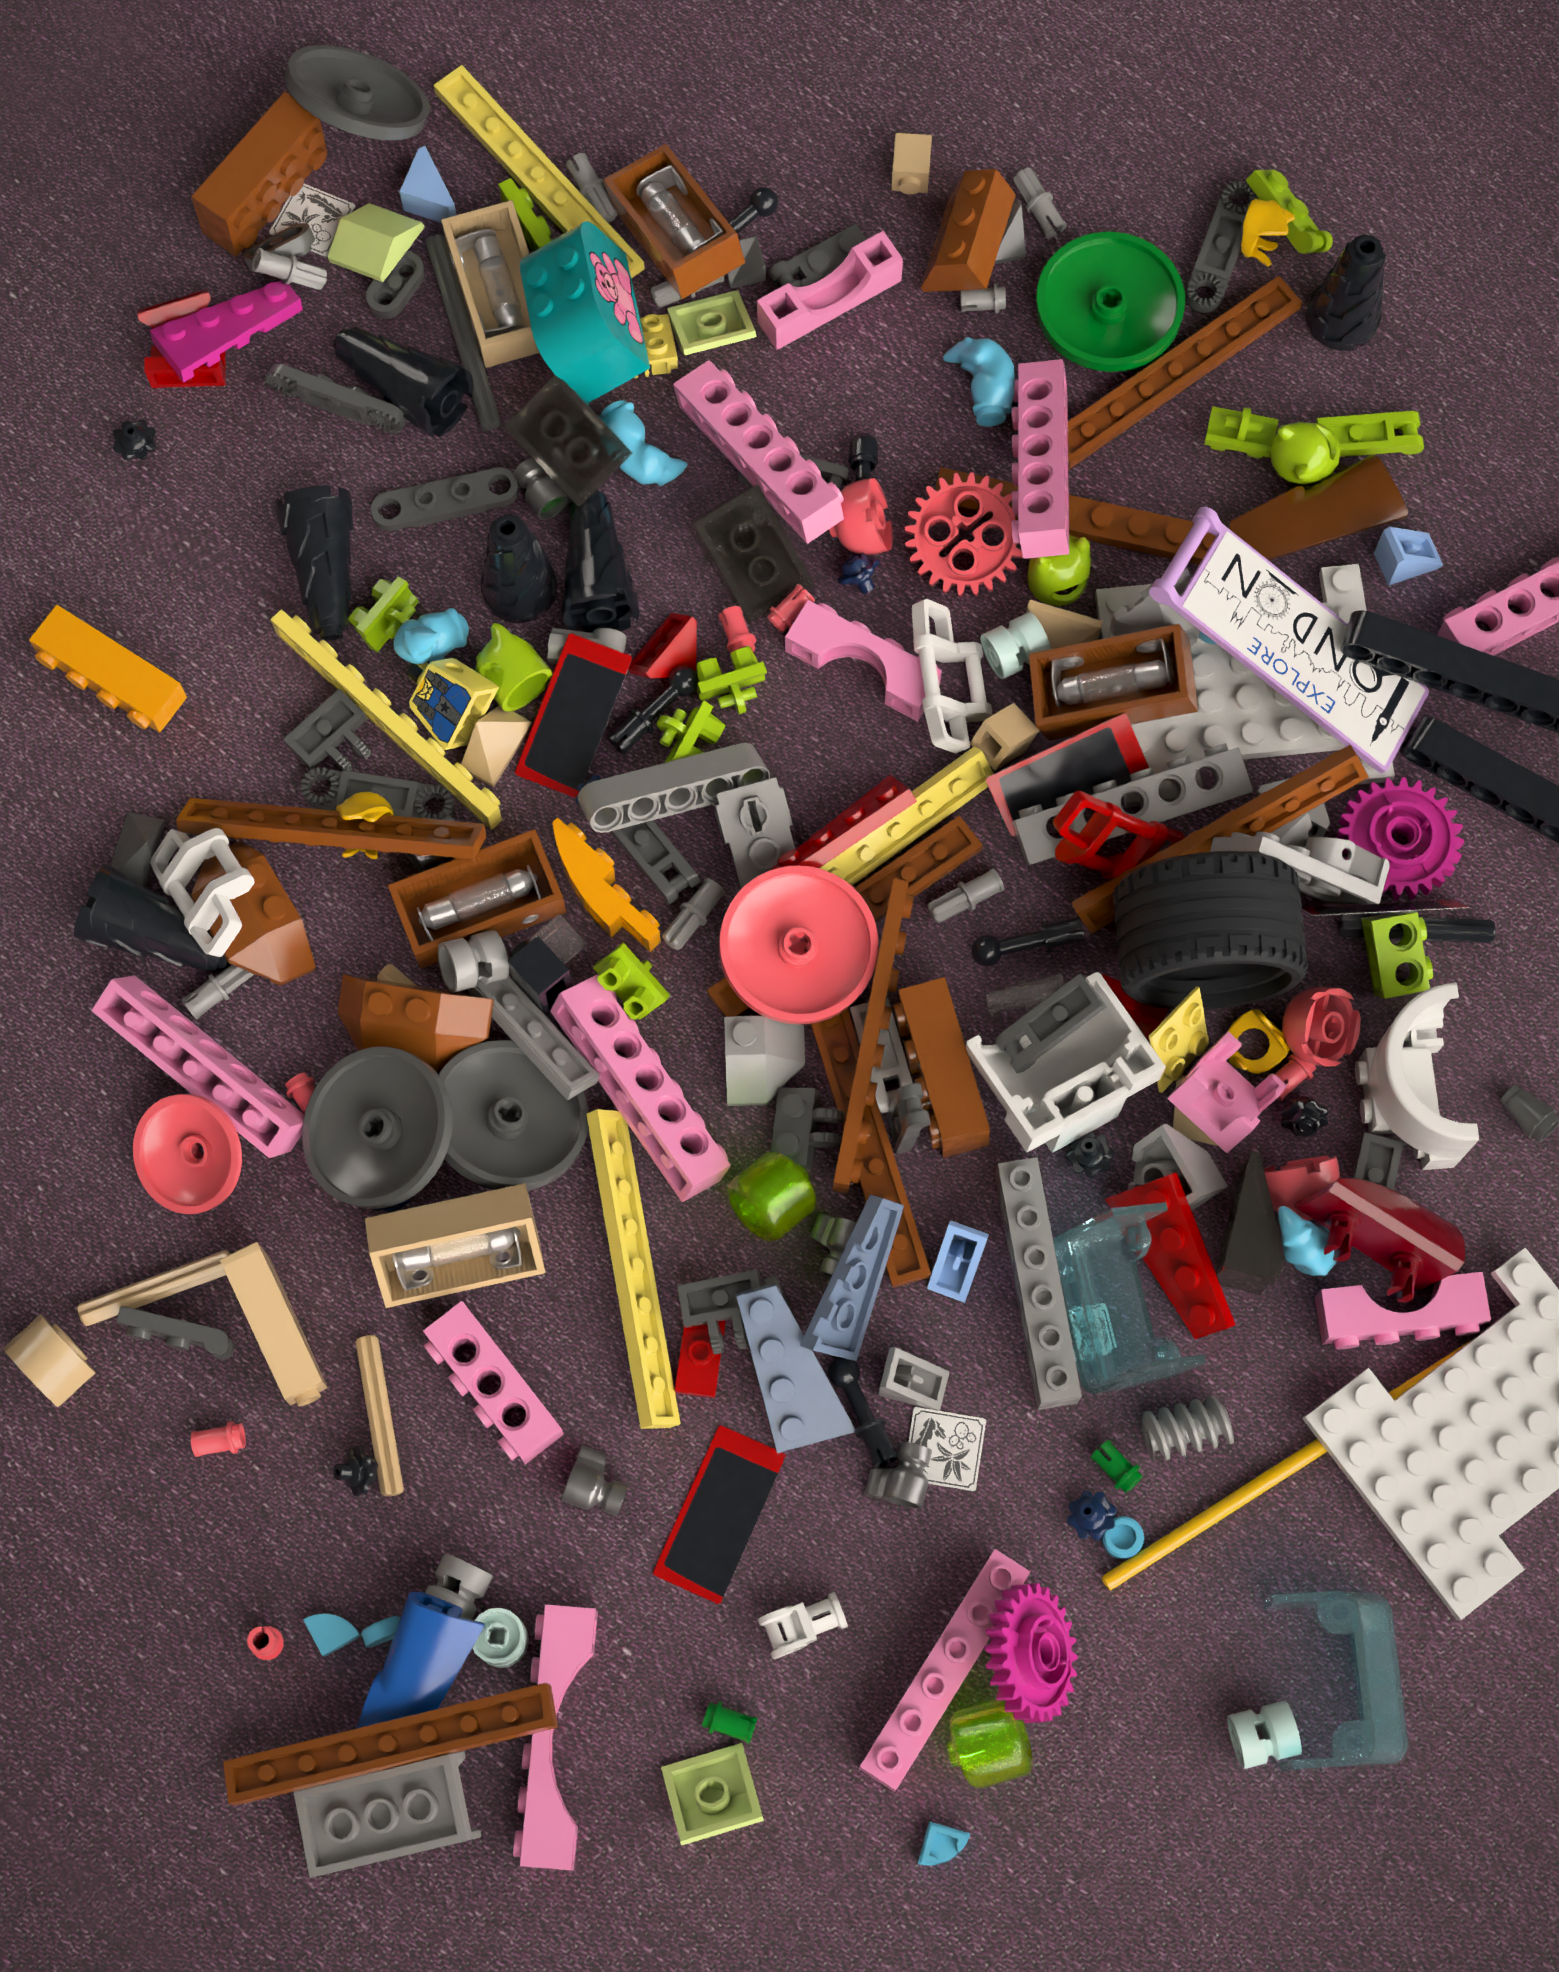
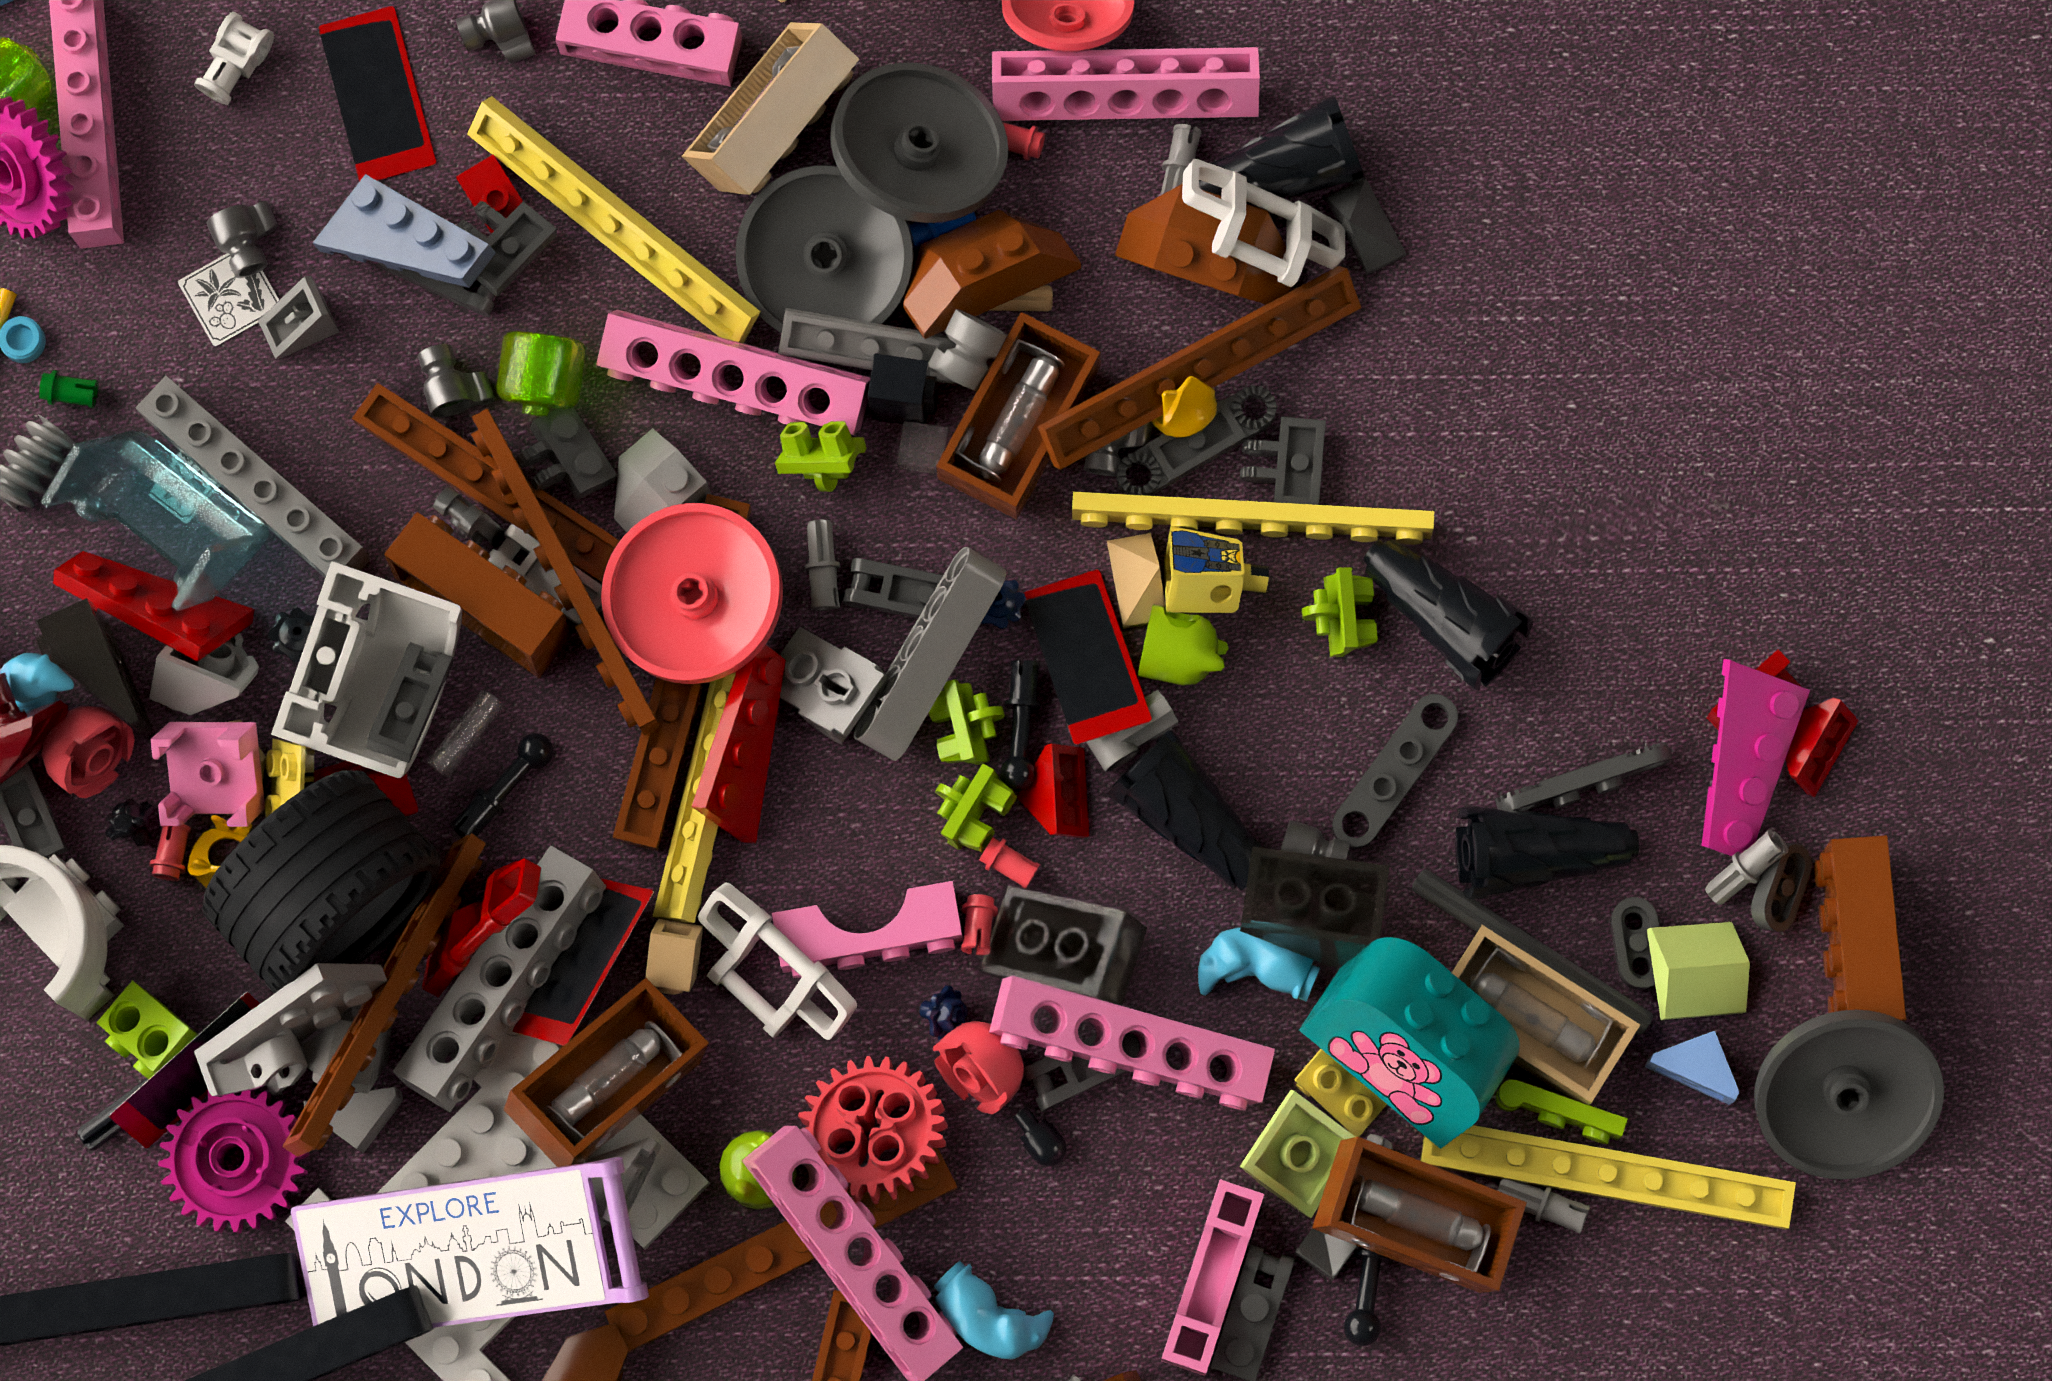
camera: 145 degrees right, 5 degrees up
light orange brick [29,605,187,733] -> none
black plant [113,420,156,461] -> none
white sticker [269,184,355,257] -> none
medium azure animal [394,608,469,664] -> none
black cone [481,514,557,623] -> none
light orange slope [552,817,661,952] -> none
sand blue wing [800,1195,904,1361] -> none
black pin [828,1357,898,1469] -> none
light grey axle [927,868,1005,923] -> none
light blue slope [927,1220,989,1303] -> none
light aqua wheel [980,612,1051,679] -> none
tan slope [1026,600,1103,649] -> none
dark blue plant [1067,1491,1117,1540] -> none
coral cylinder [1282,987,1361,1067] -> none

